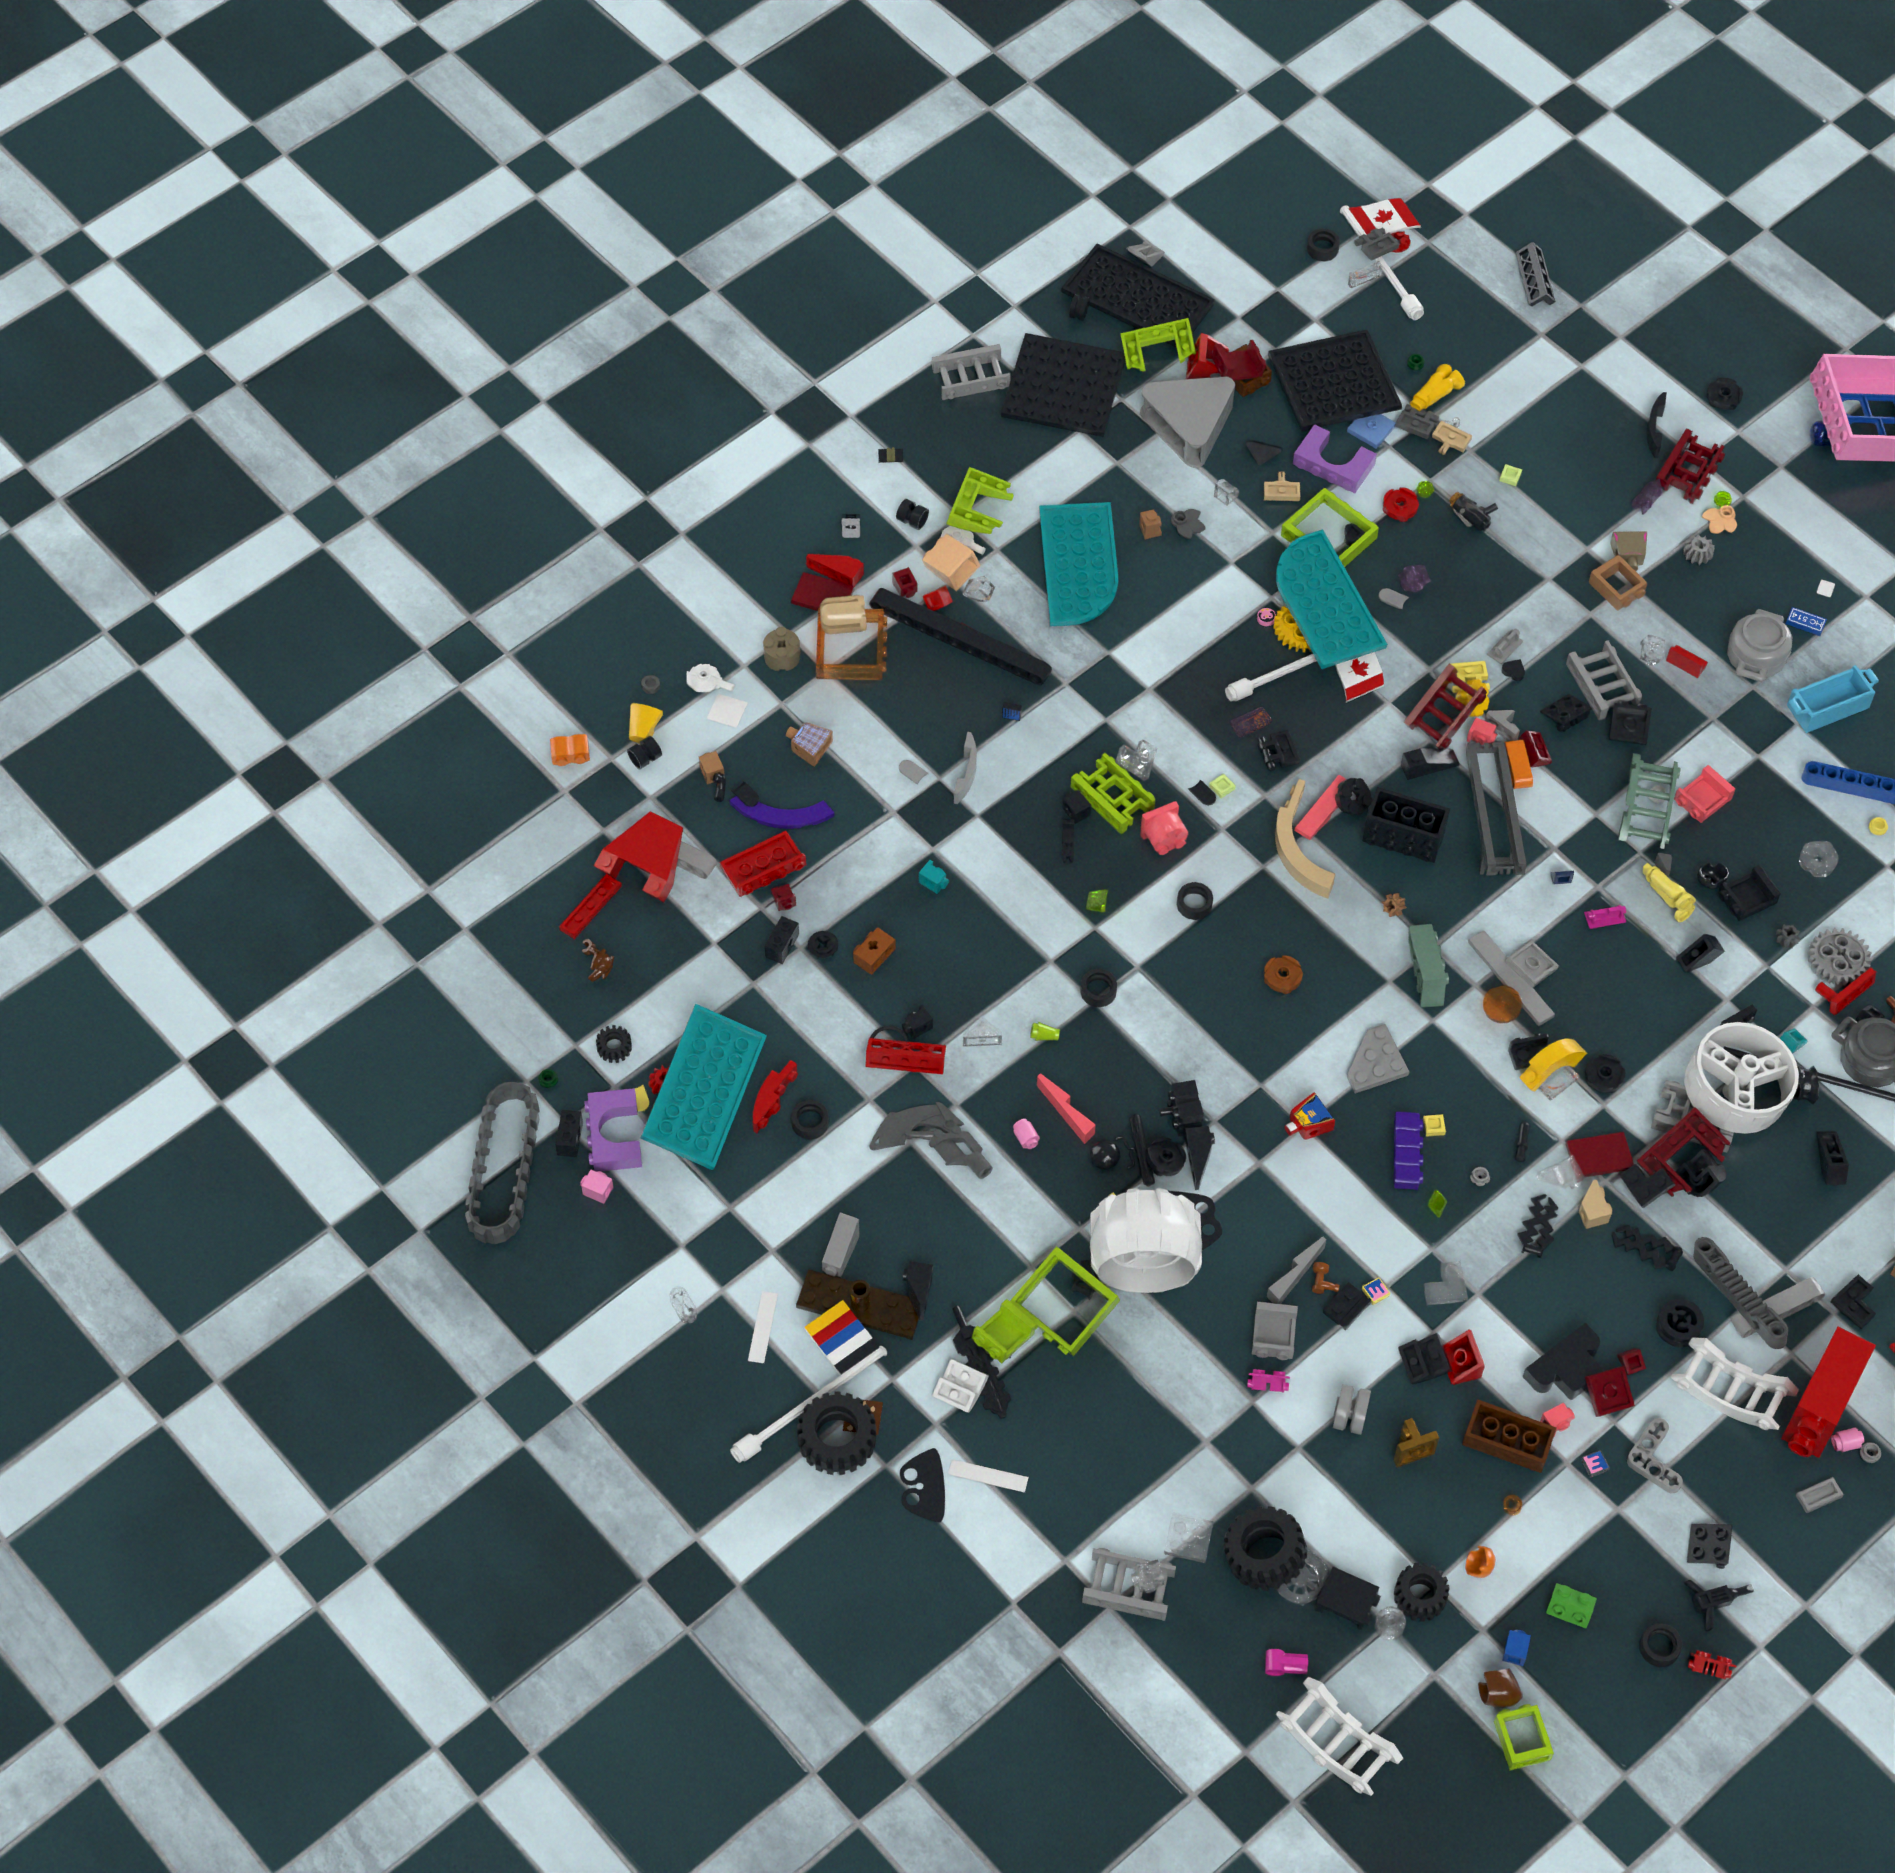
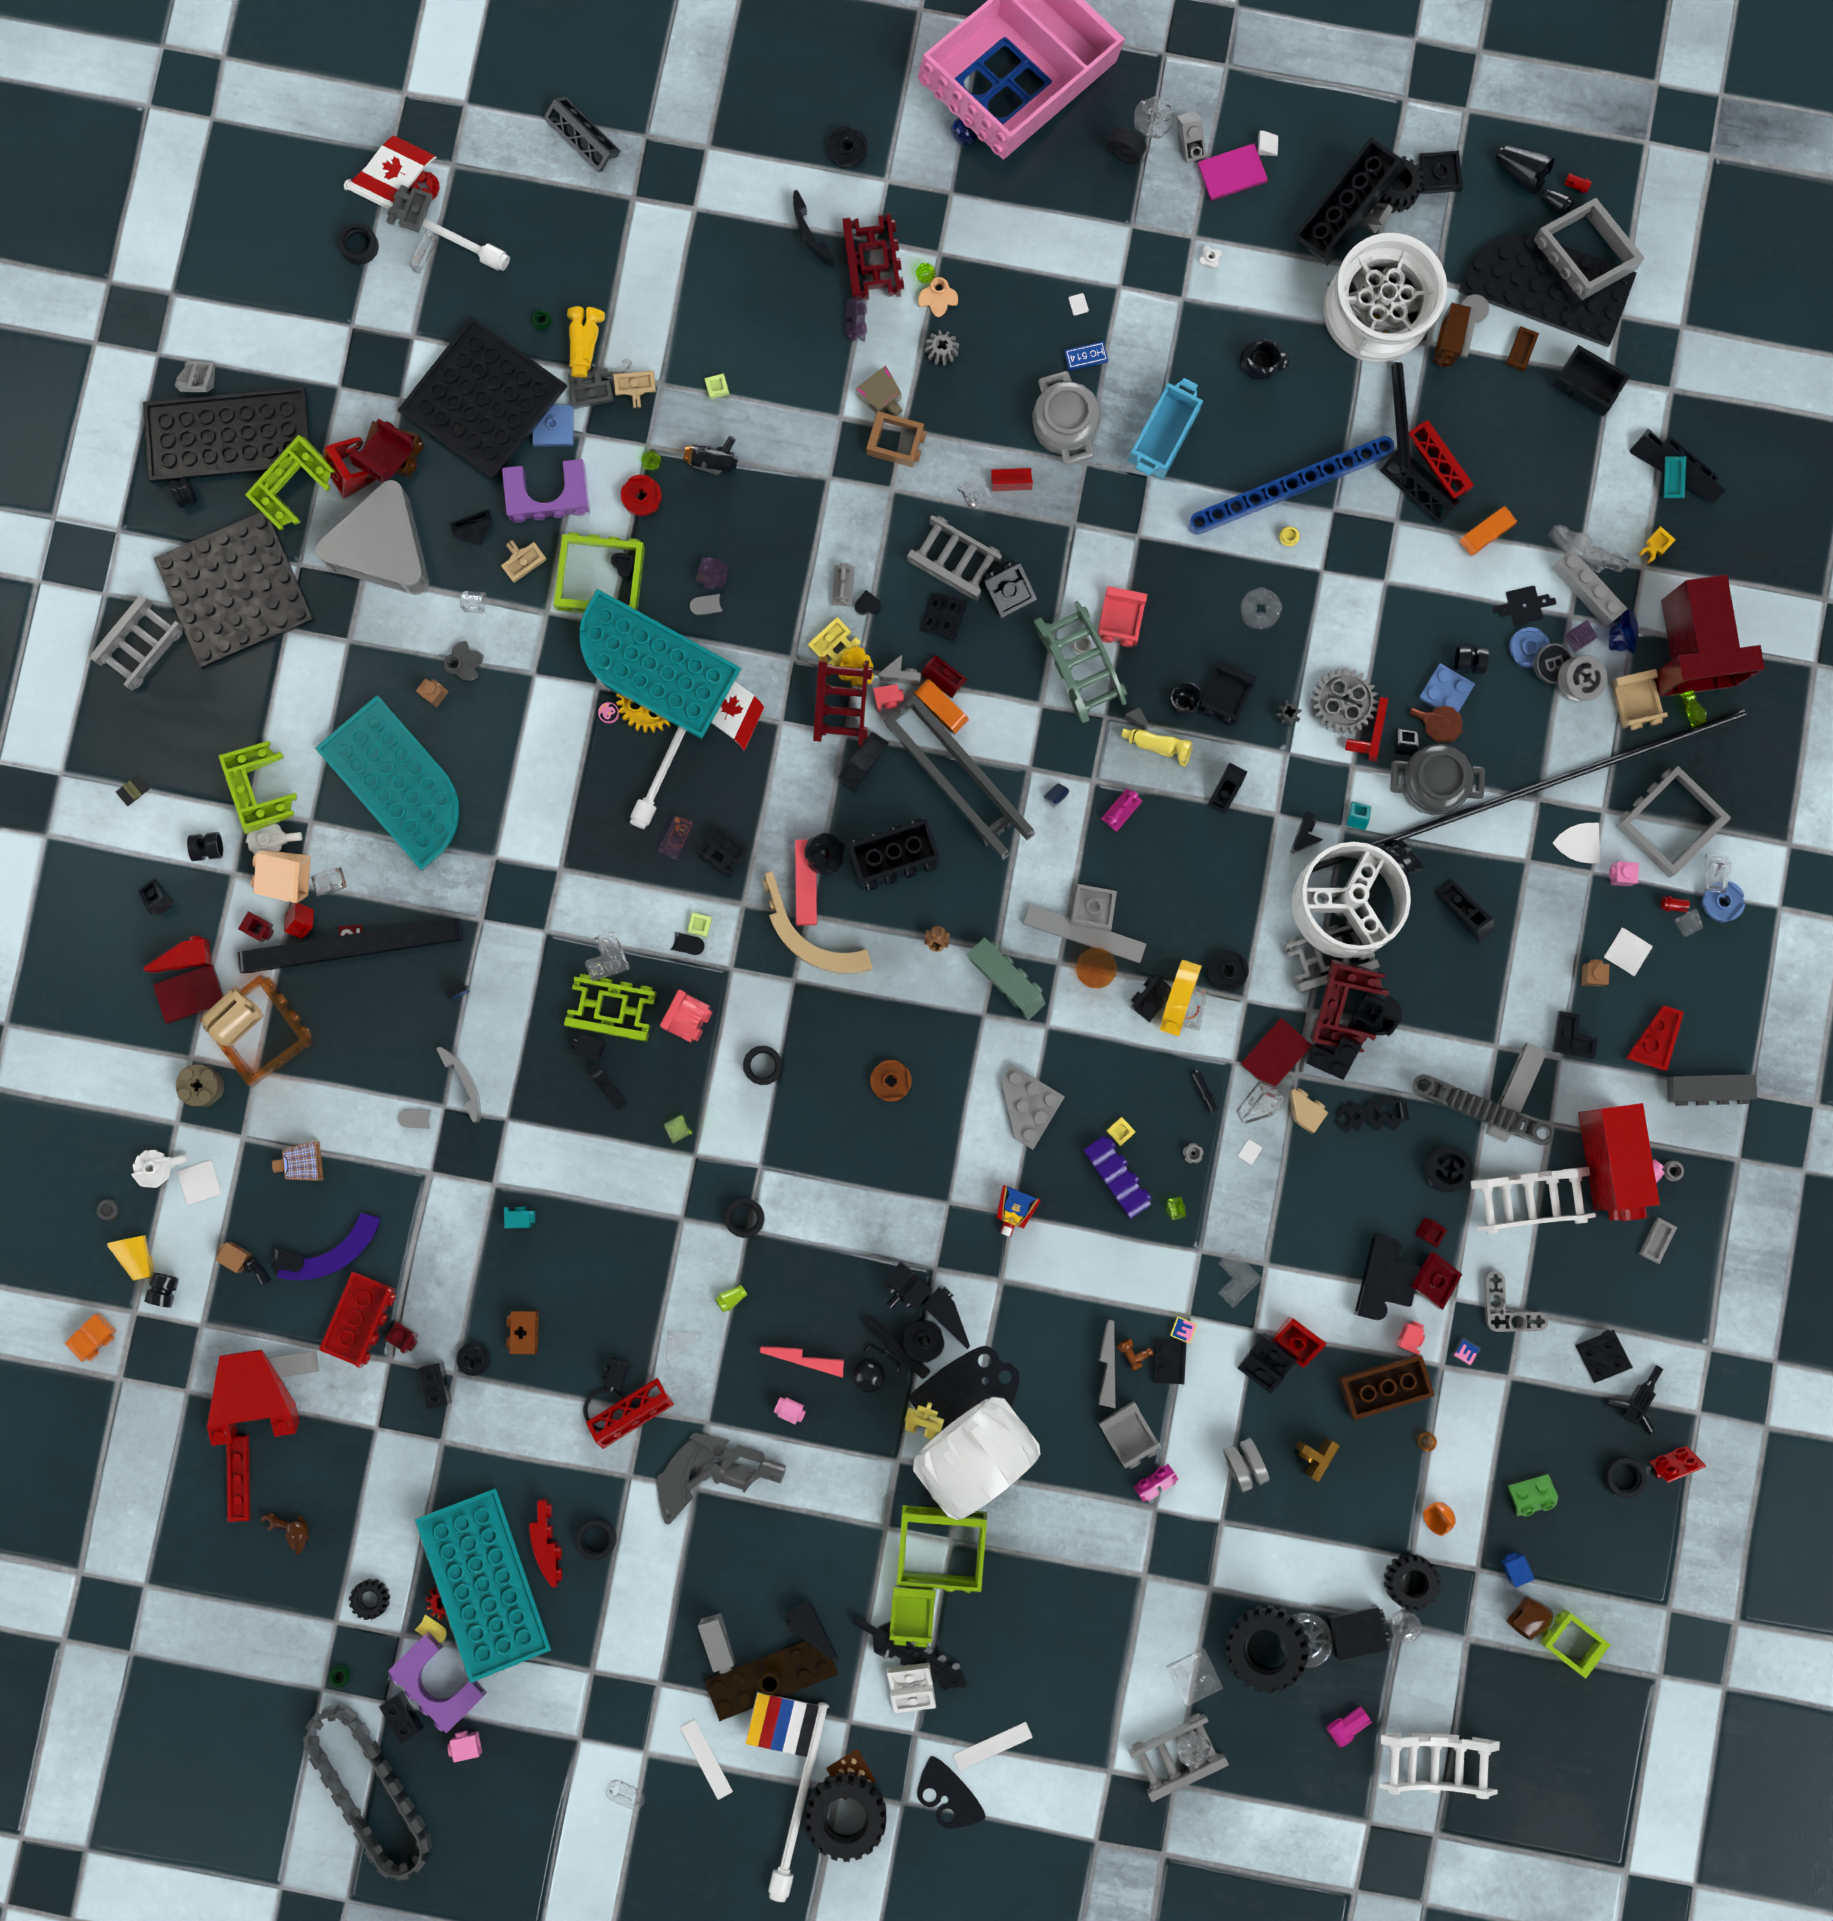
camera: 40 degrees left, 25 degrees up
black piece [1517,1194,1558,1258] -> none
none -> white sticker [1238,1139,1262,1165]

